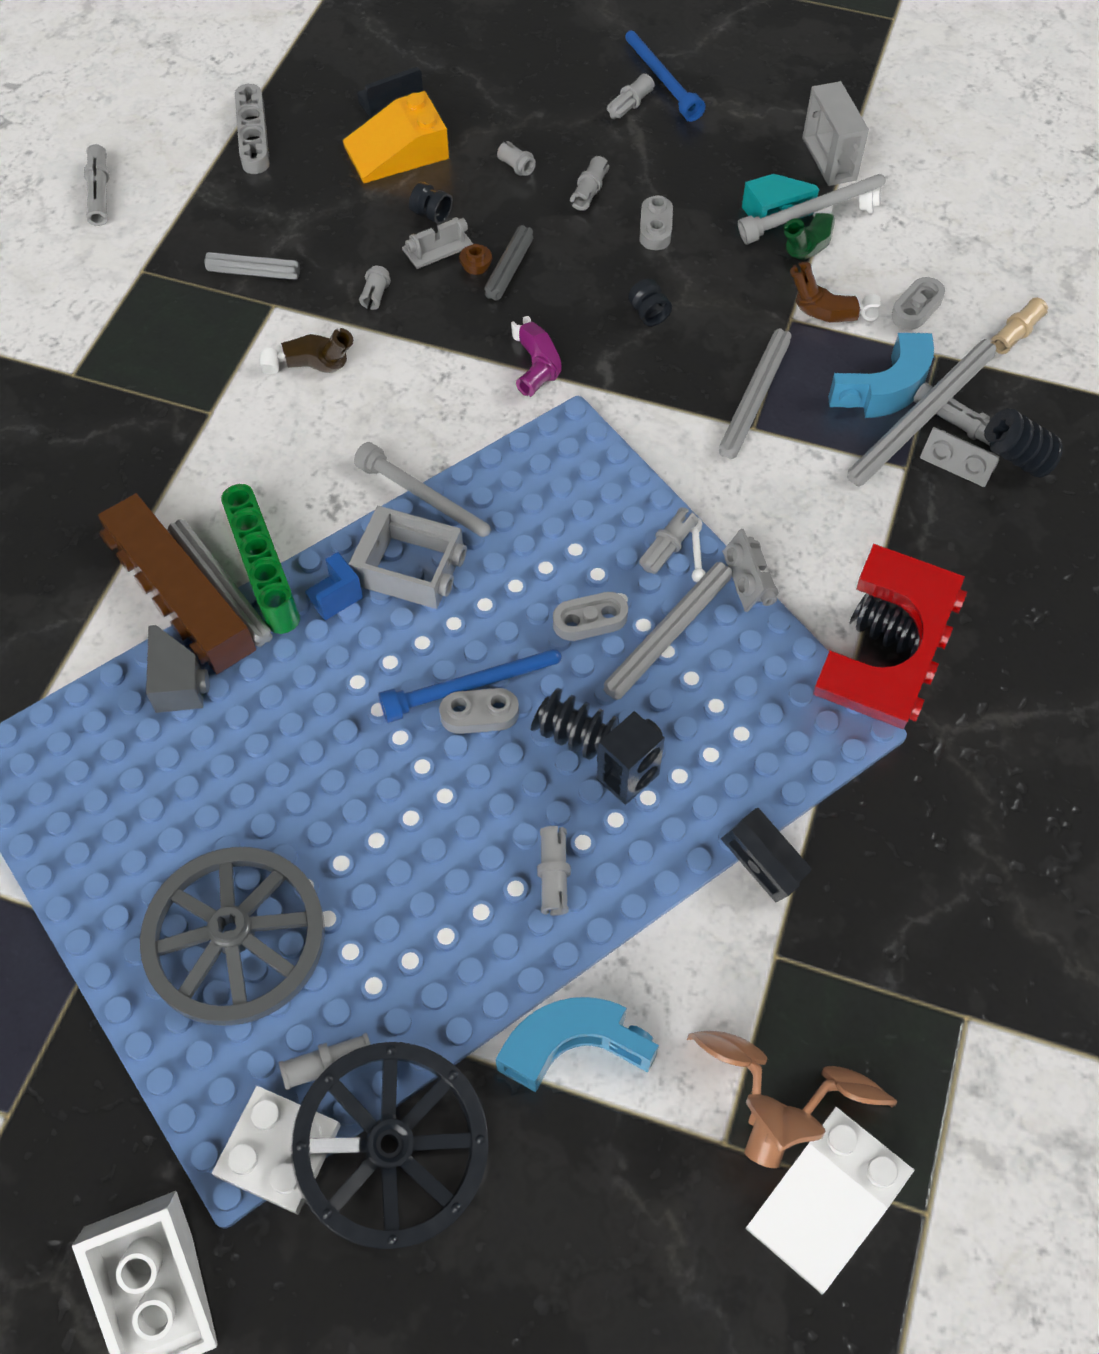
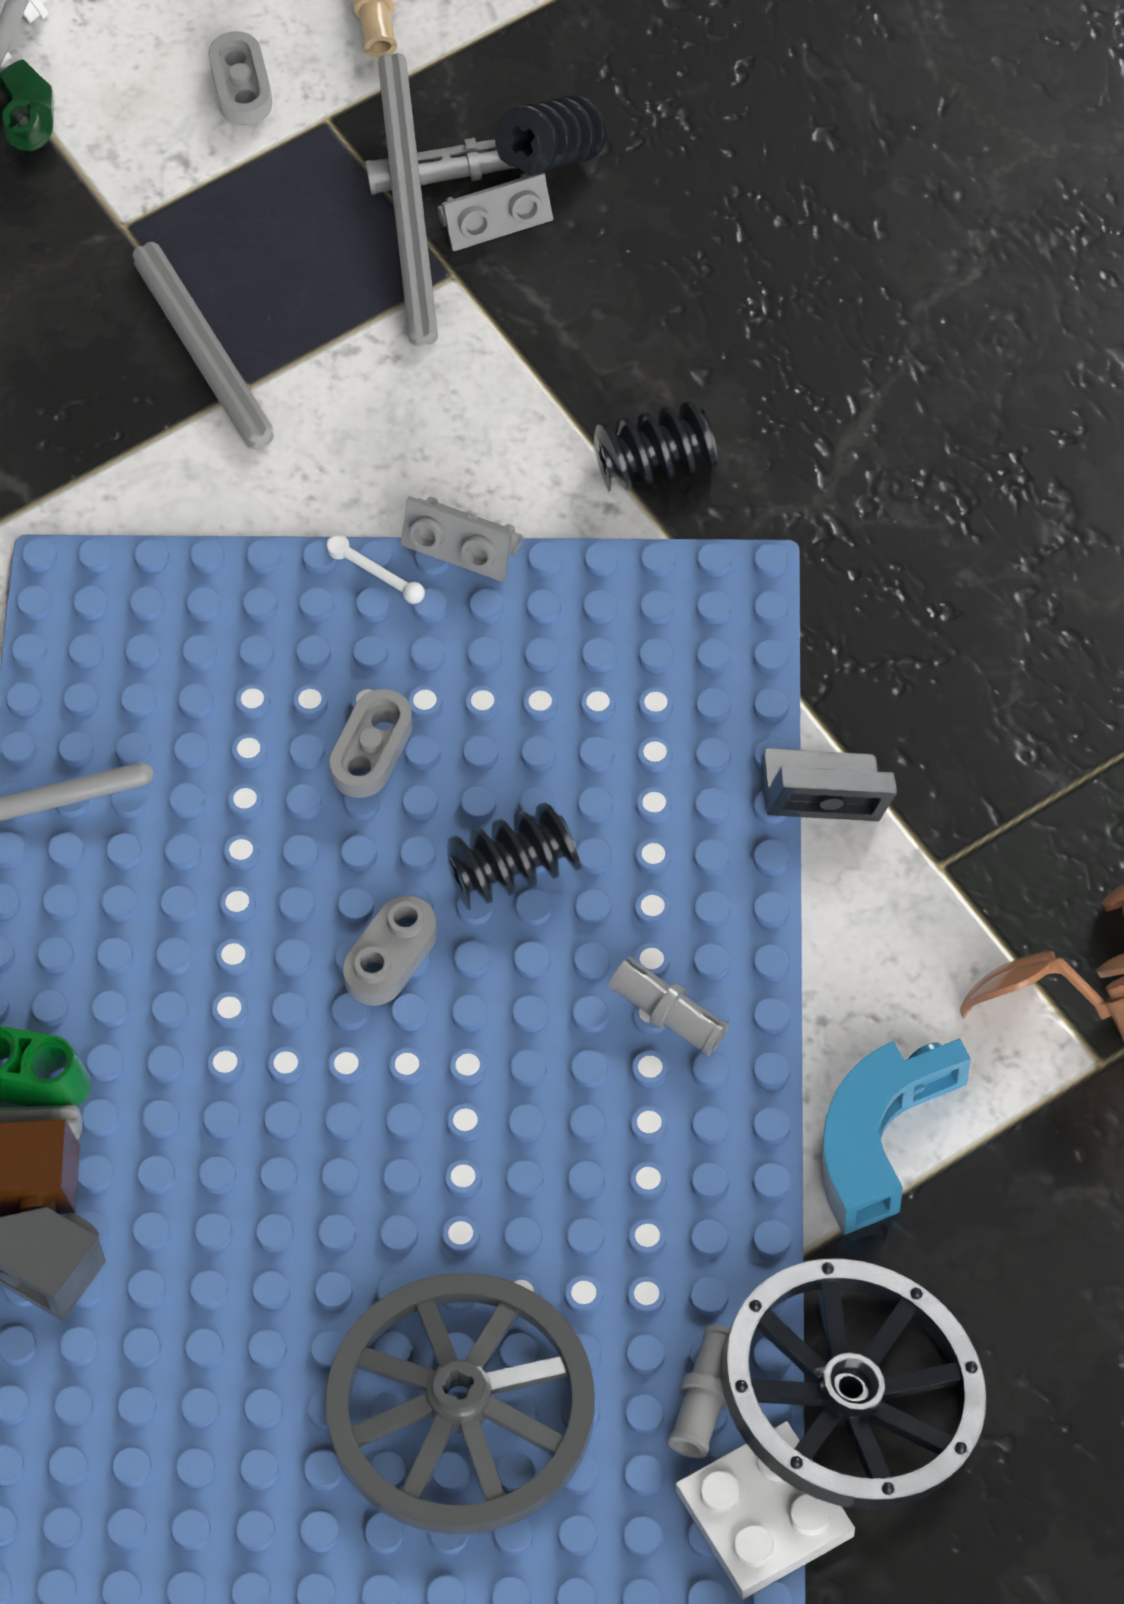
camera: 50 degrees left, 0 degrees up
blue panel [305,552,363,620] -> none
light grey window [349,505,467,609] -> none
blue piece [378,649,562,723] -> none
black brick [597,711,665,805] -> none
light grey axle [603,562,732,700] -> none
light grey axle [639,507,698,574] -> none
reddish brown arm [790,262,881,323] -> none
red arch [813,543,967,729] -> none
dark azure arch [828,333,934,418] -> none

